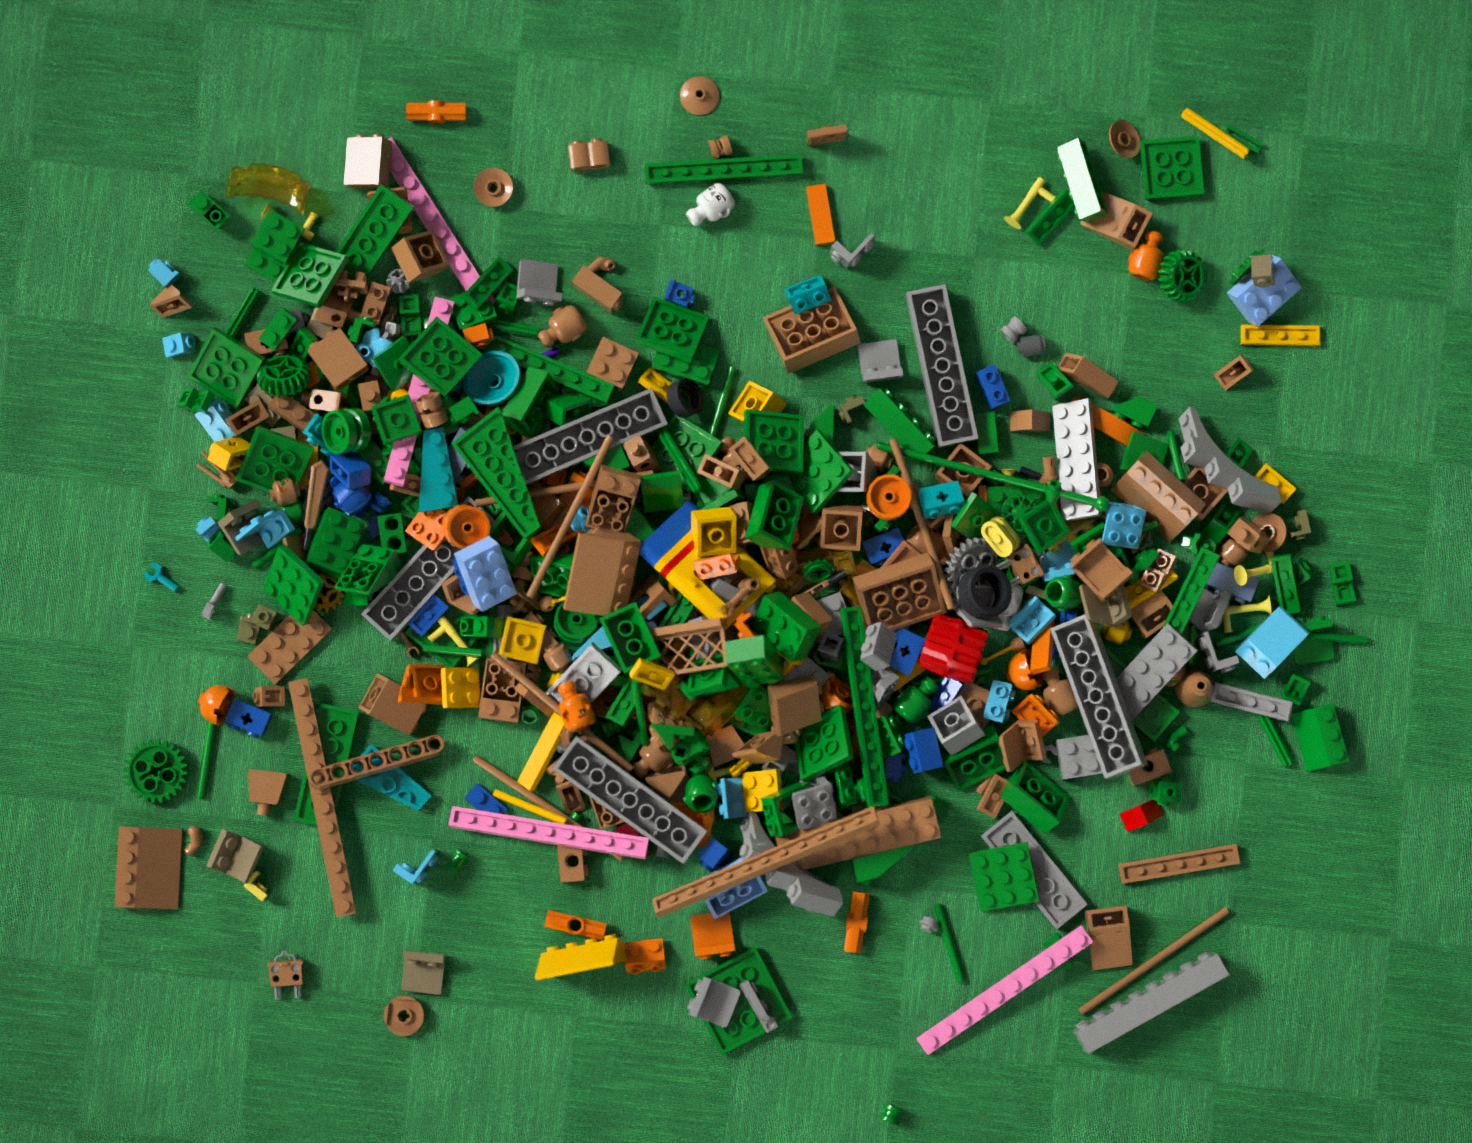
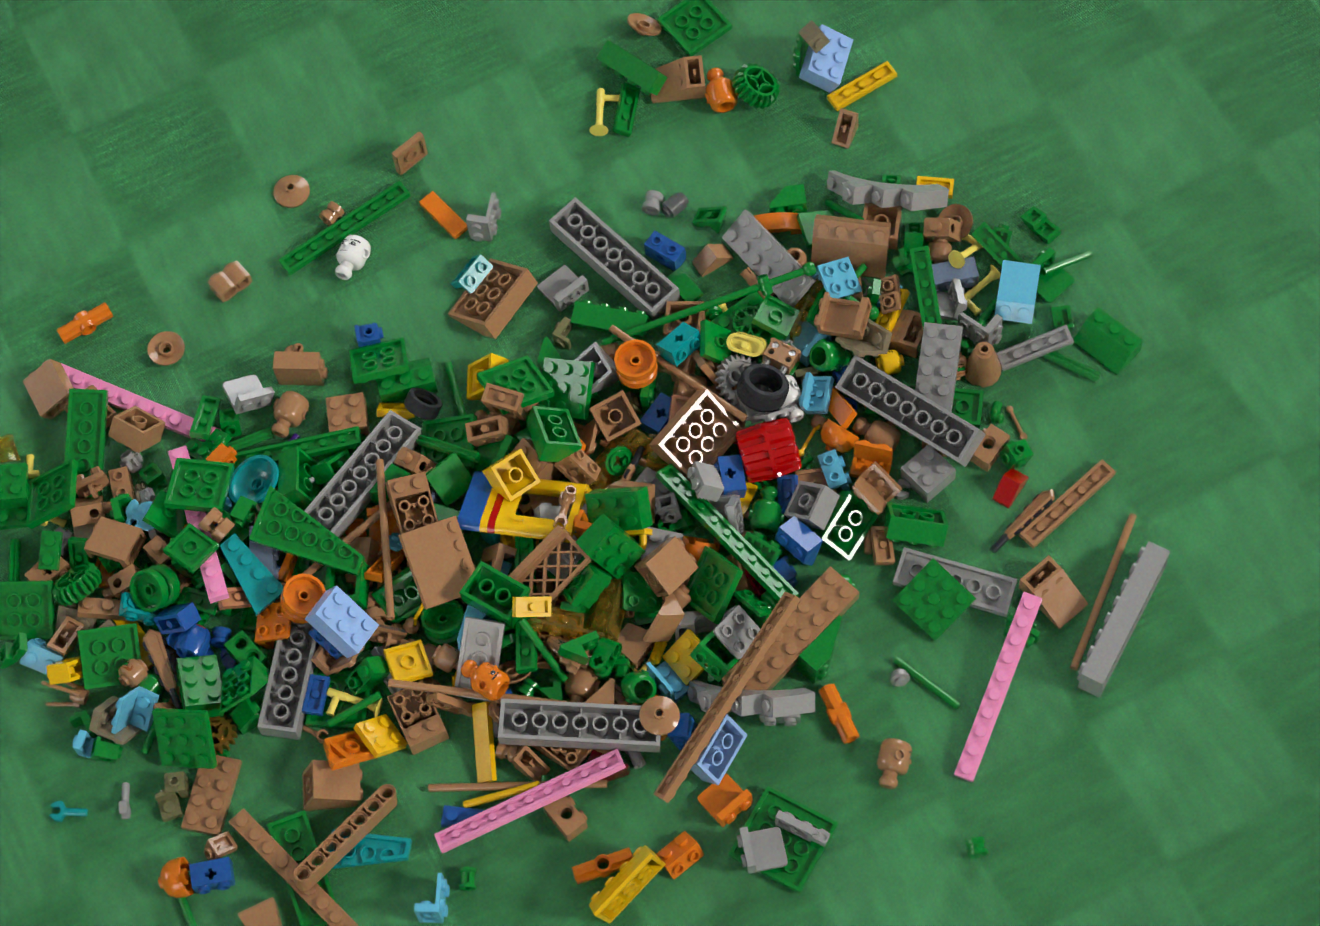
camera: 20 degrees left, 20 degrees down
green plate [520,704,540,724] -> none
orange bracket [693,553,742,580] -> none
medium nougat slope [1057,353,1119,398] -> none
olive bracket [1288,509,1311,541] -> none
none -> medium nougat dish [639,696,680,735]
none -> medium nougat piece [877,738,912,789]
none -> medium nougat sword [989,489,1055,554]
none -> medium nougat hinge [1006,406,1027,440]

